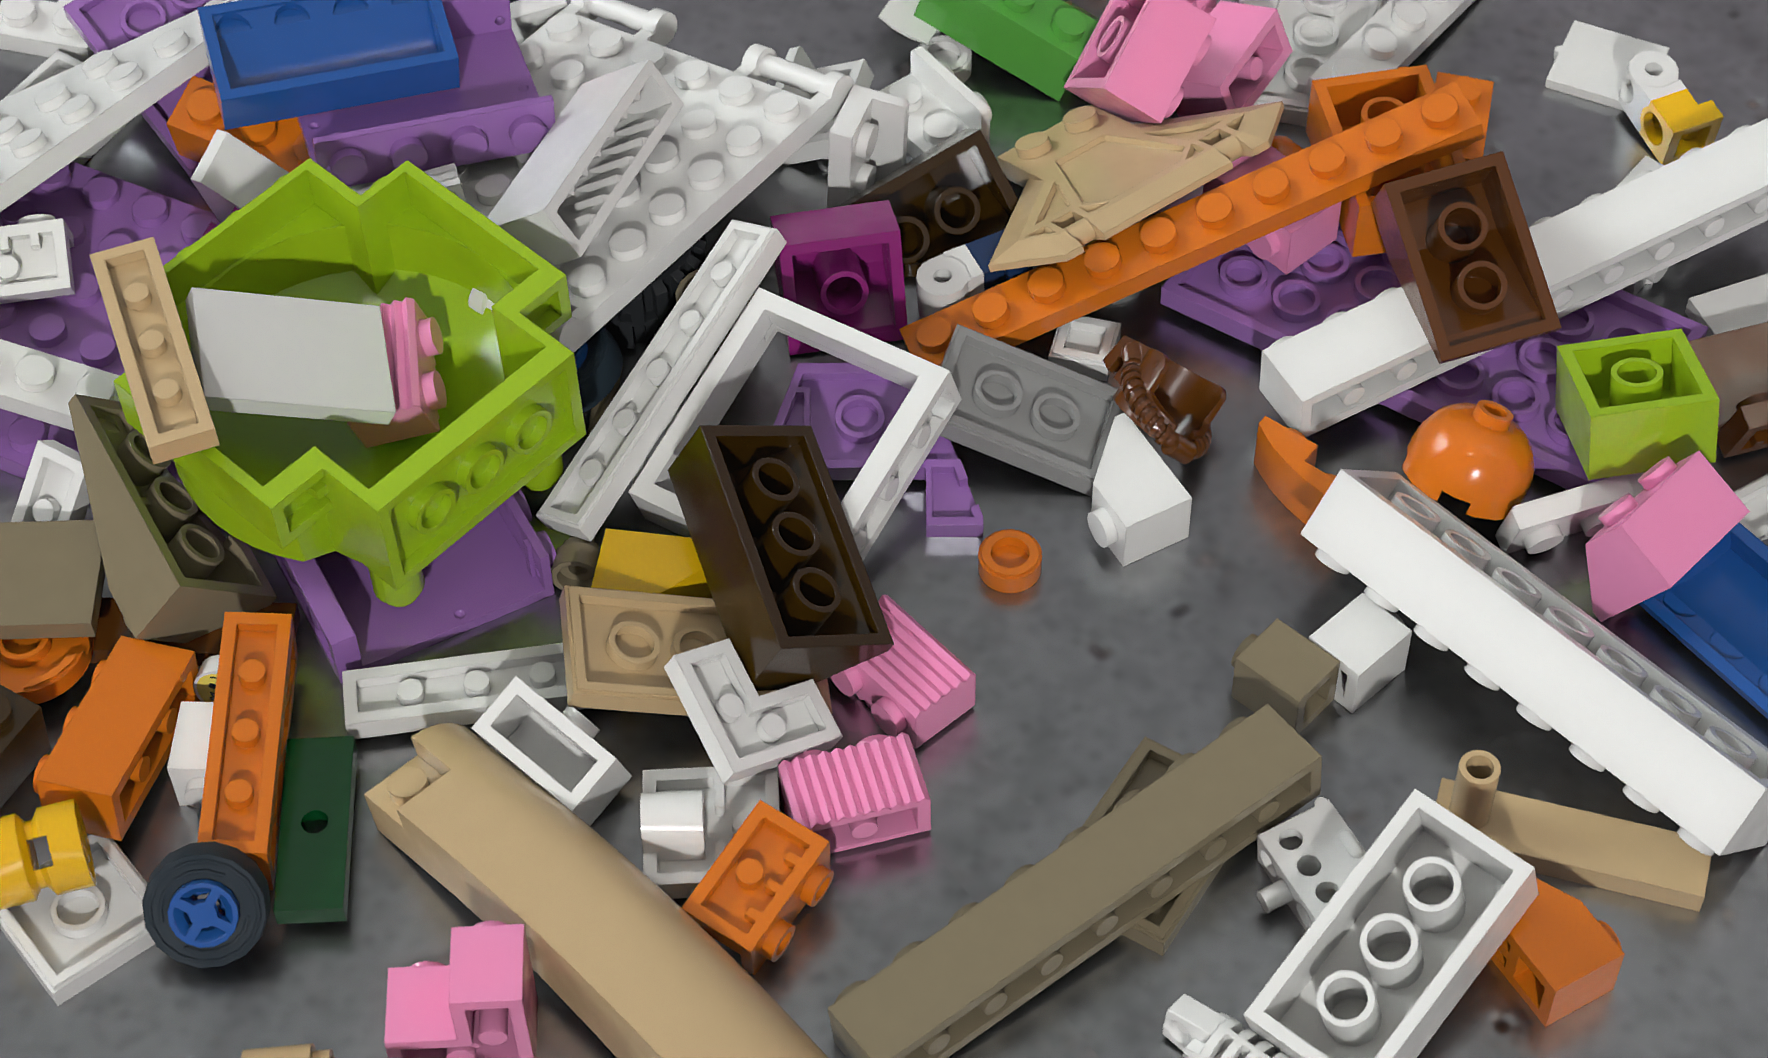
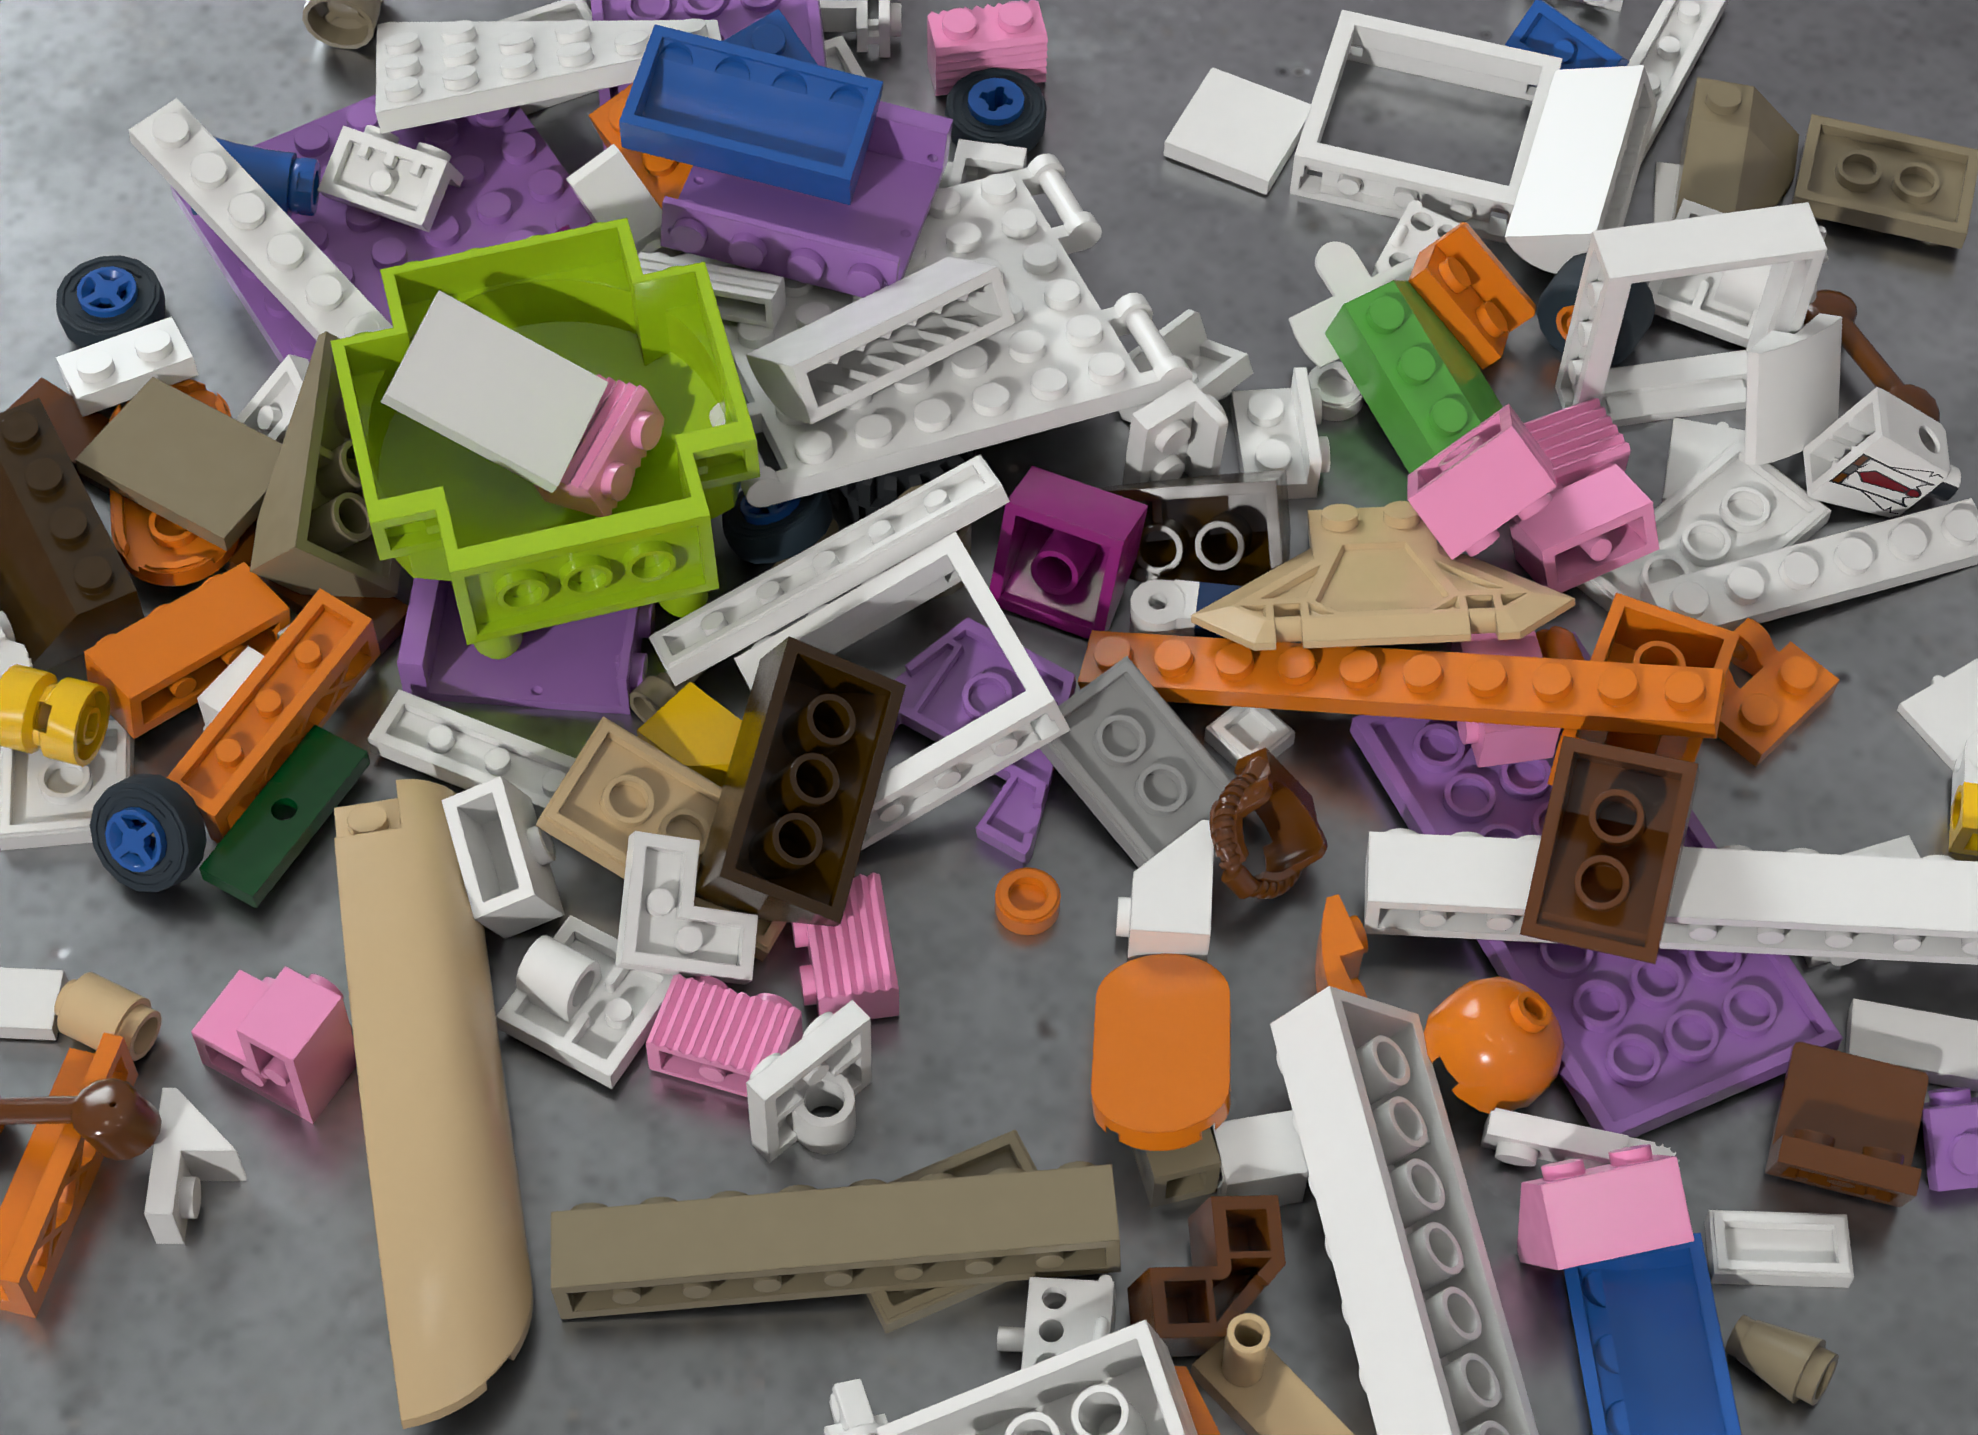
camera: 30 degrees right, 5 degrees up
tan plate [90,237,220,465] -> none
orange bracket [682,800,834,975] -> none
lime brick [1555,328,1720,480] -> none
none -> white plate [746,1000,872,1163]
none -> orange tile [1091,954,1231,1151]
none -> reddish brown brick [1127,1195,1286,1357]

